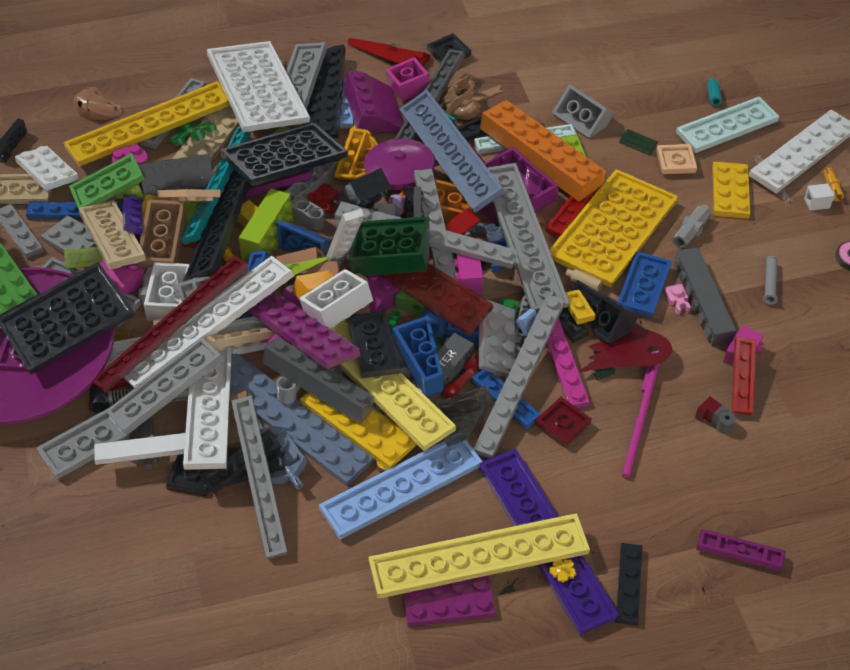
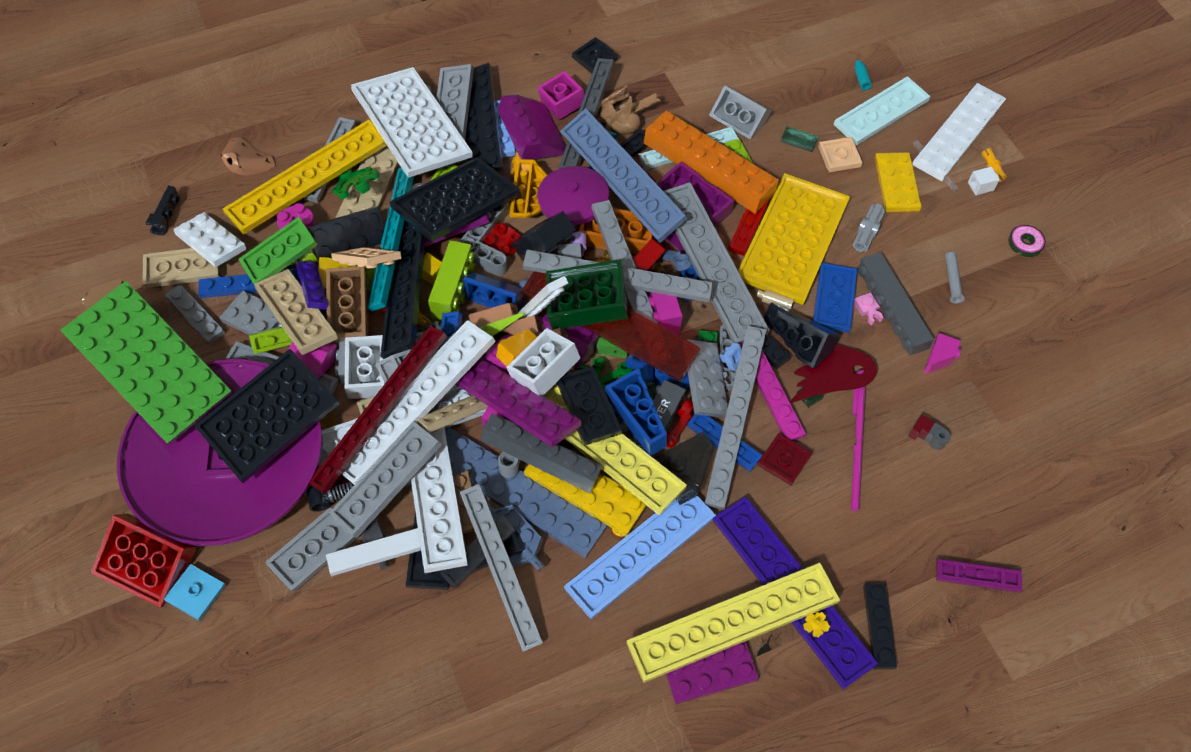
camera: 10 degrees left, 10 degrees up
red wedge [347,38,431,66] -> none
black plate [405,187,424,218] -> none
yellow plate [566,290,595,324] -> none
red plate [731,337,756,416] -> none

